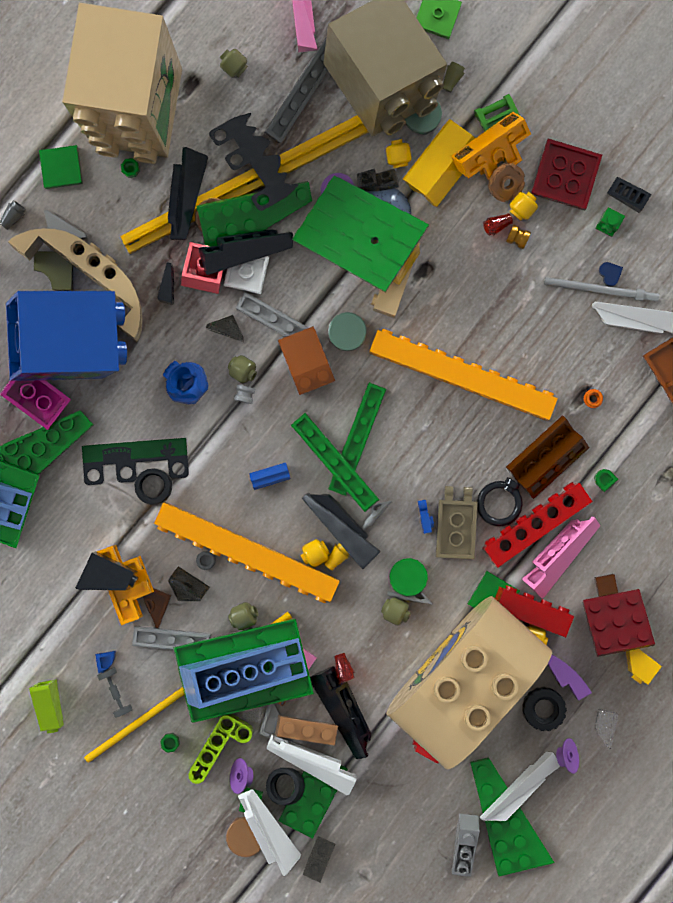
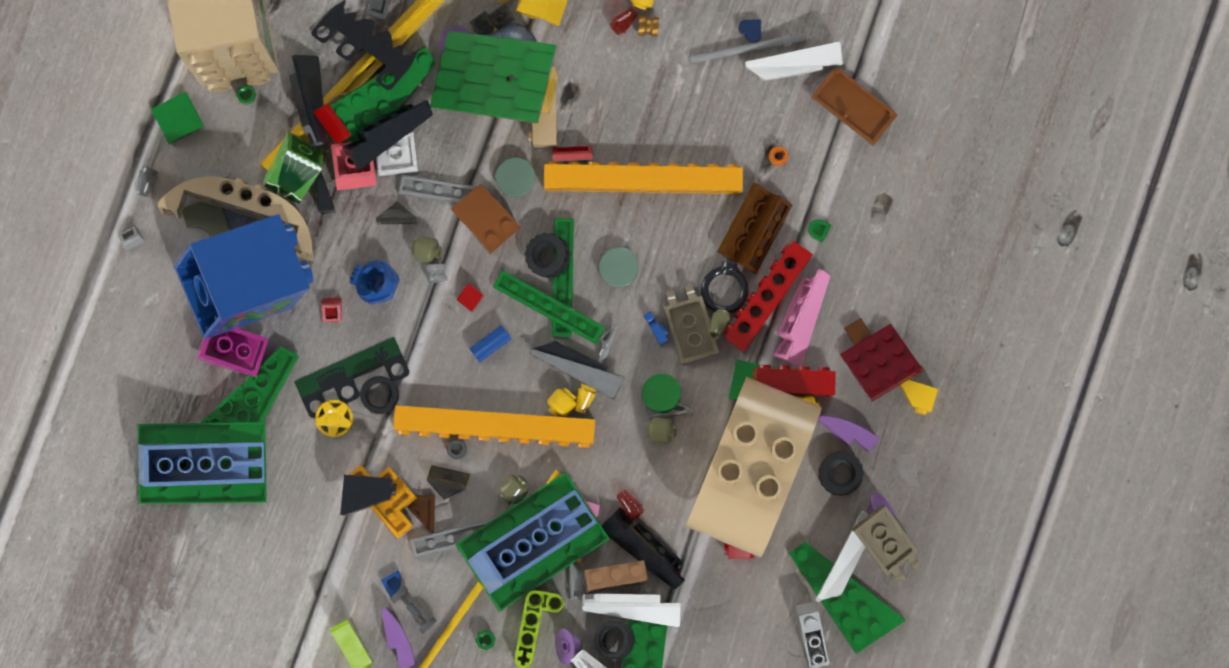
camera: 20 degrees left, 5 degrees down
none -> slope [264,132,323,204]
none -> red tile [313,103,351,144]
none -> yellow wheel [315,400,353,437]
none -> red slope [321,298,342,322]
none -> medium lavender slope [382,608,416,668]
none -> red slope [457,283,484,312]
none -> black tyre [525,233,571,278]
none -> red tile [553,145,593,161]
none -> sand green tile [599,247,639,288]
none -> olive cone [709,309,731,339]
none -> dark tan tile [852,504,921,583]

